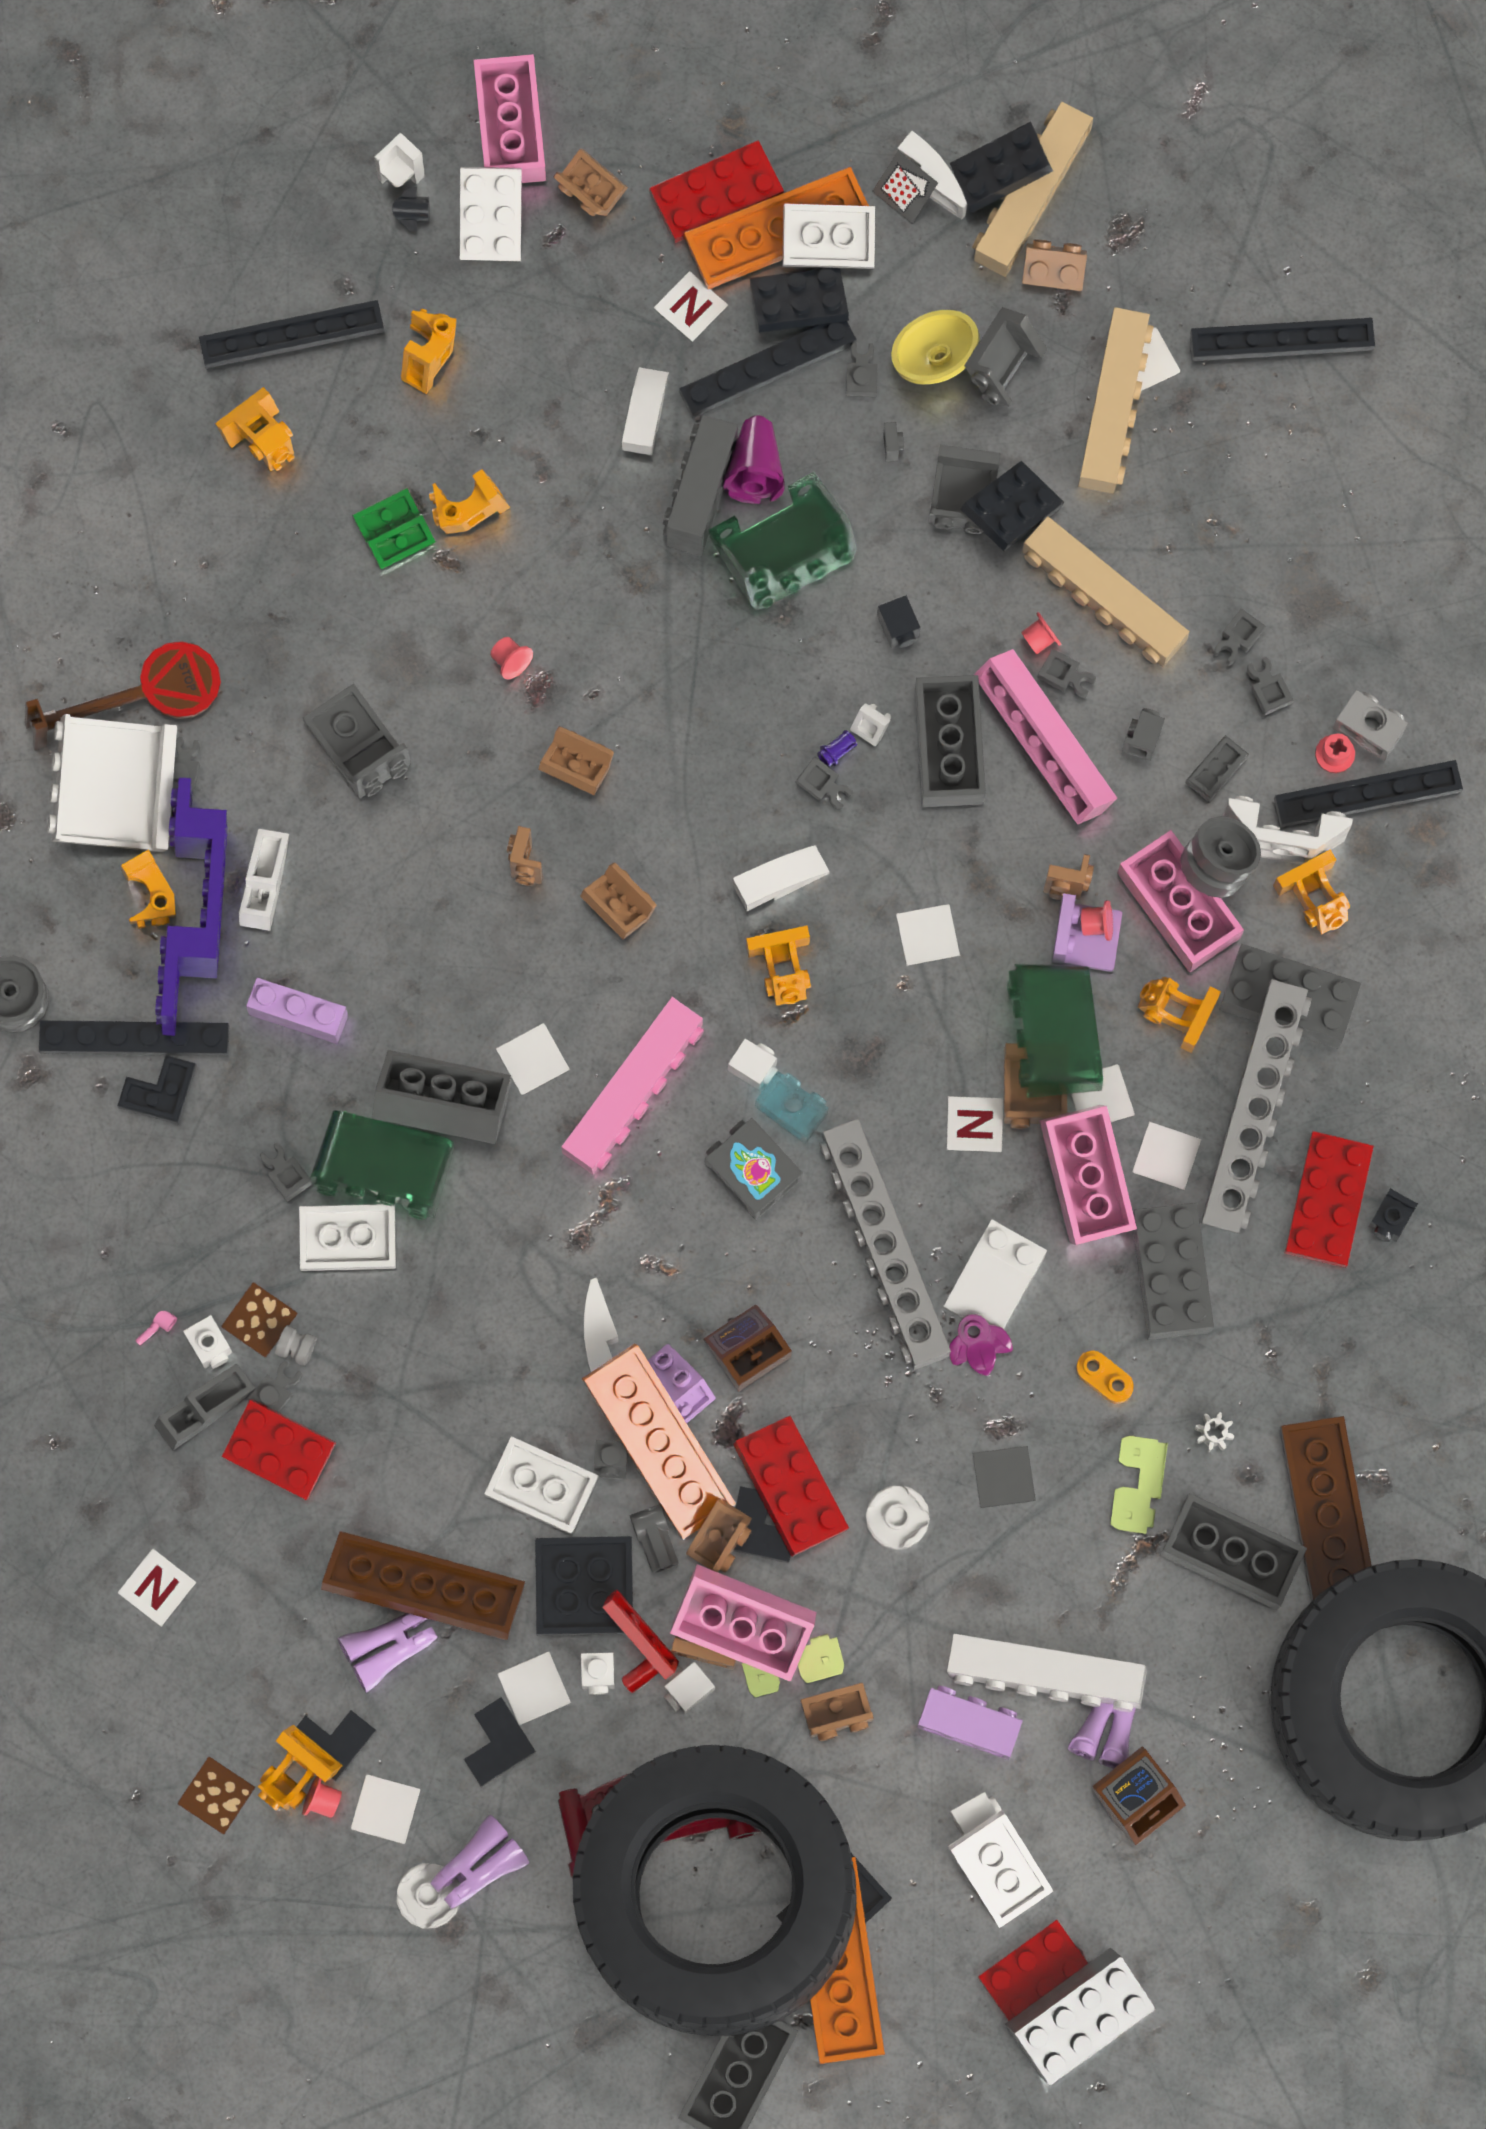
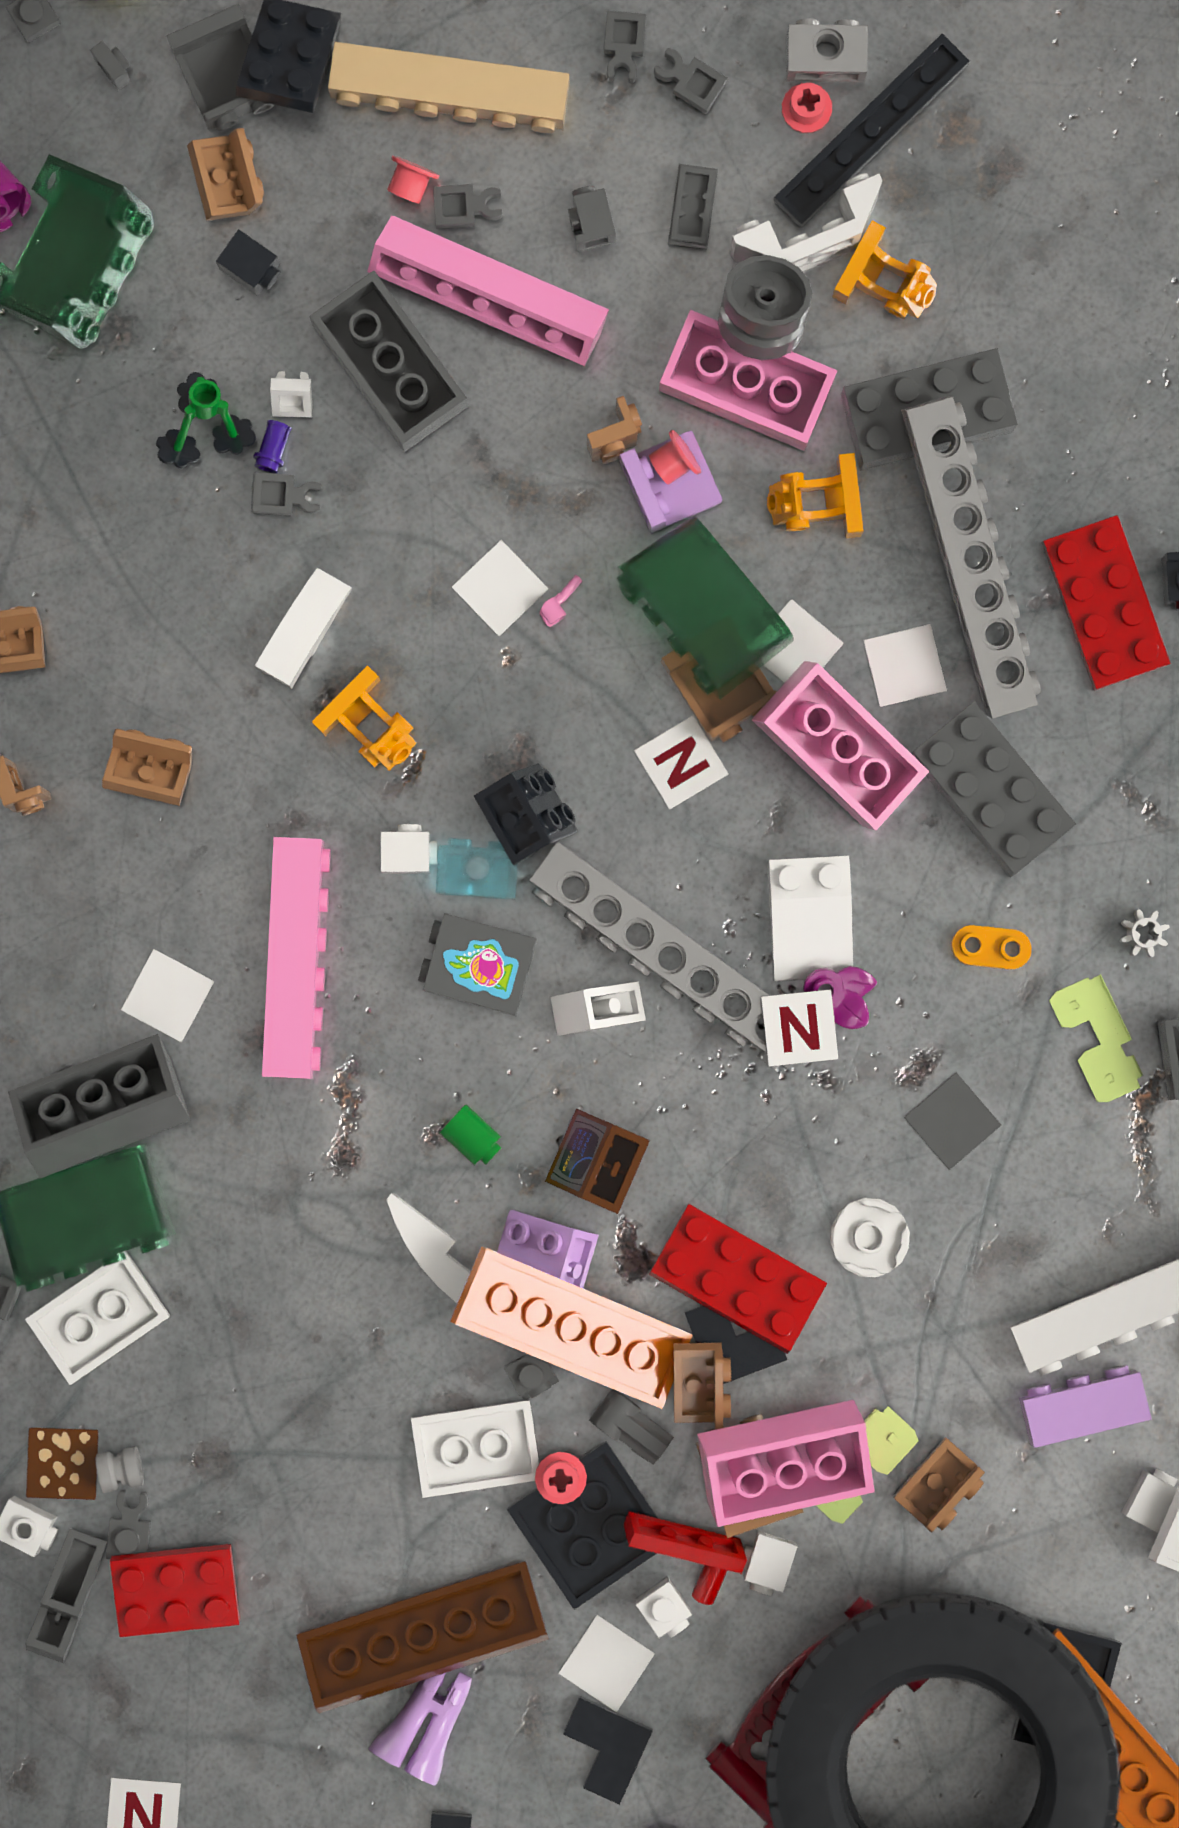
camera: 30 degrees left, 10 degrees up
none -> plant [156,372,256,469]
none -> medium nougat bracket [187,128,264,221]
none -> green brick [439,1104,502,1166]
none -> black bracket [474,763,578,865]
none -> coral piece [535,1452,587,1504]
none -> bright pink hand [540,575,583,627]
none -> white slope [550,981,646,1036]
none -> white sticker [761,990,838,1066]

